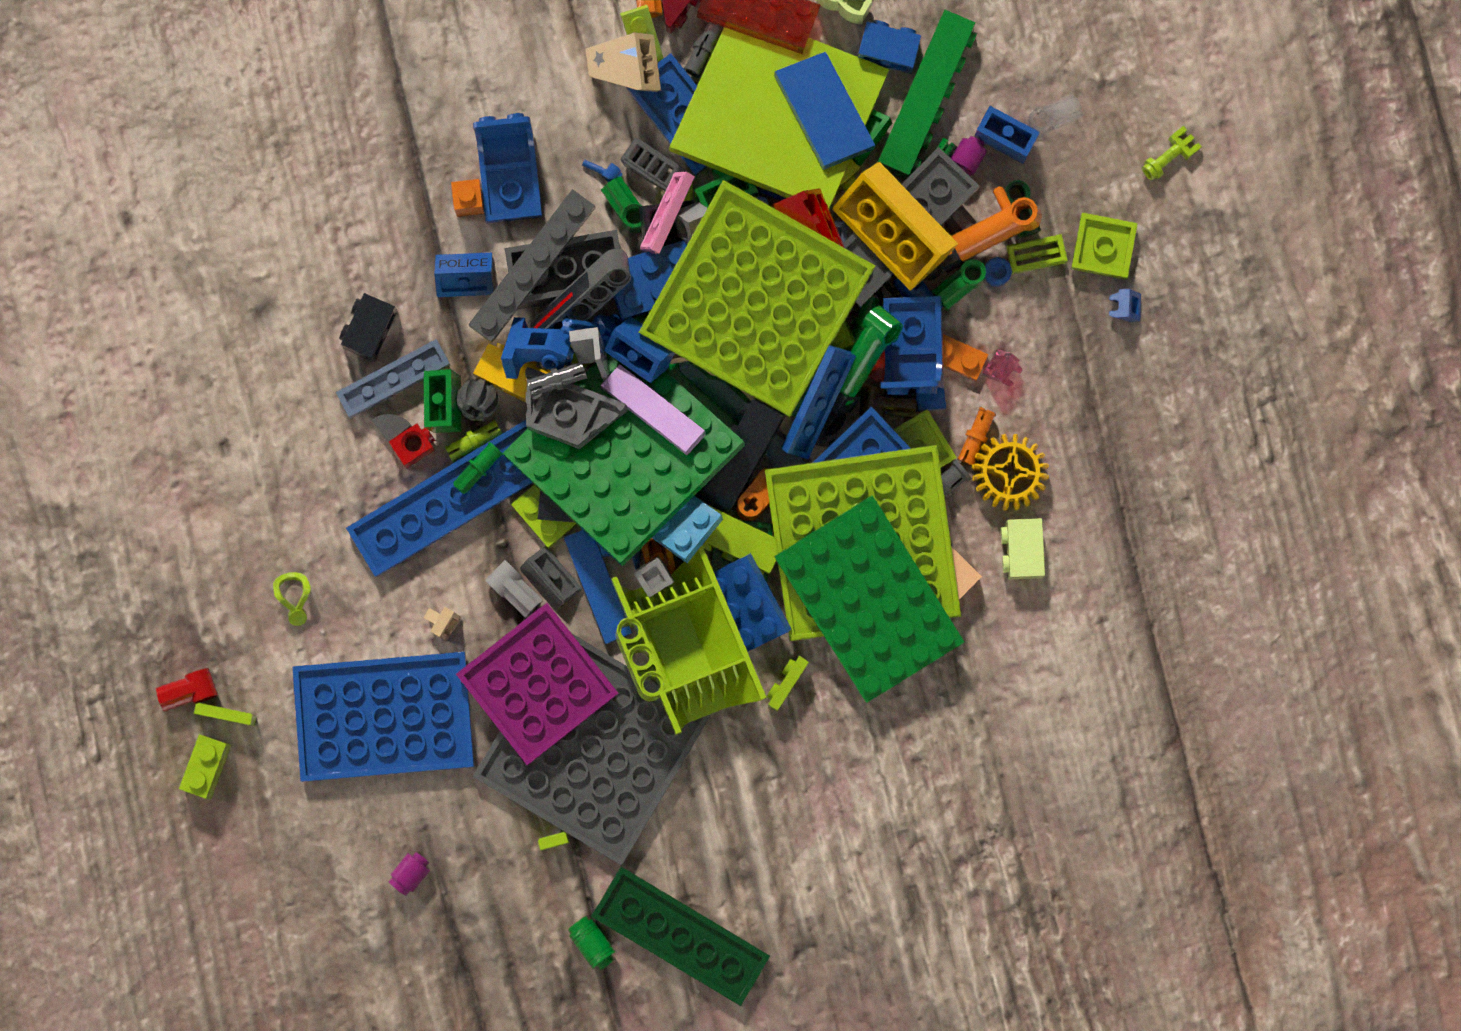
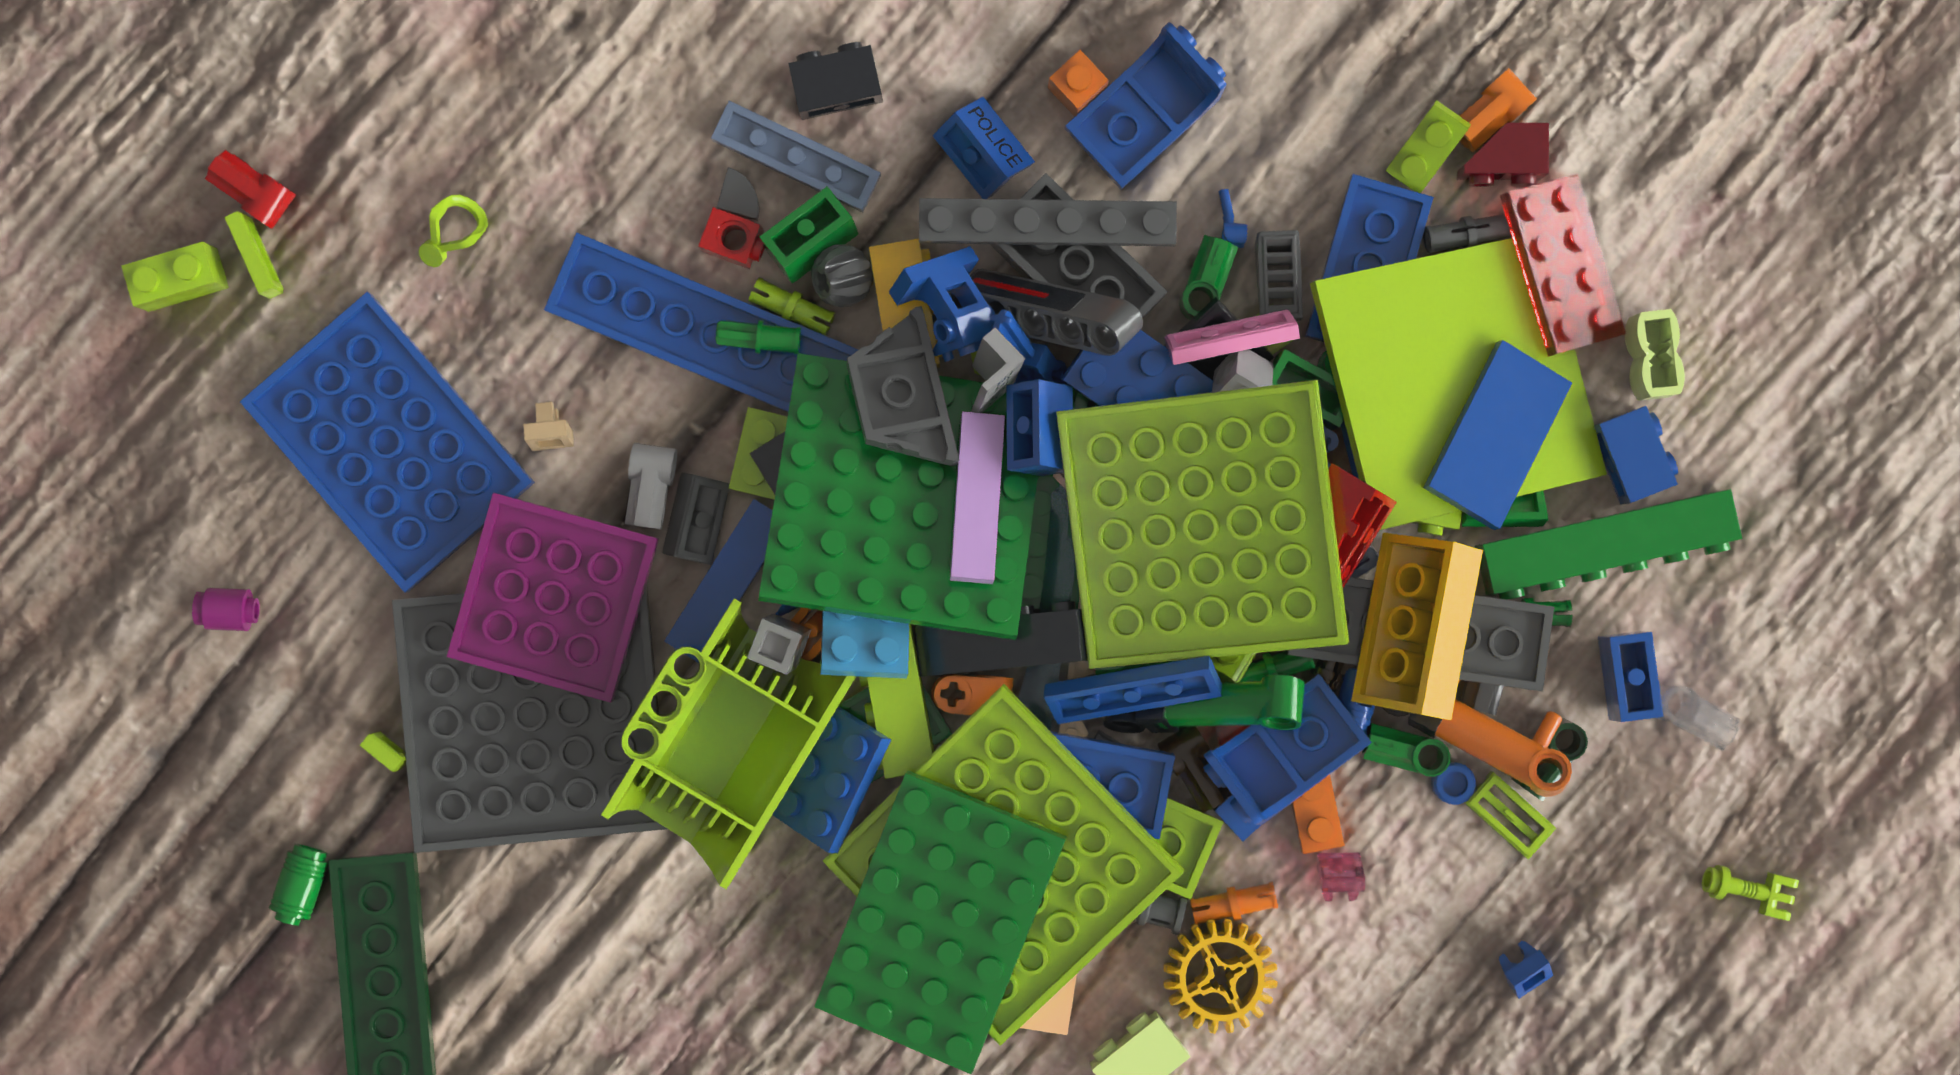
camera: 55 degrees right, 5 degrees up
dark grey pin [527,361,587,398] -> none
tan slope [586,33,661,92] -> none
lime plate [766,656,809,712] -> none
magenta brick [951,136,987,176] -> none
lime plate [1071,212,1138,280] -> none

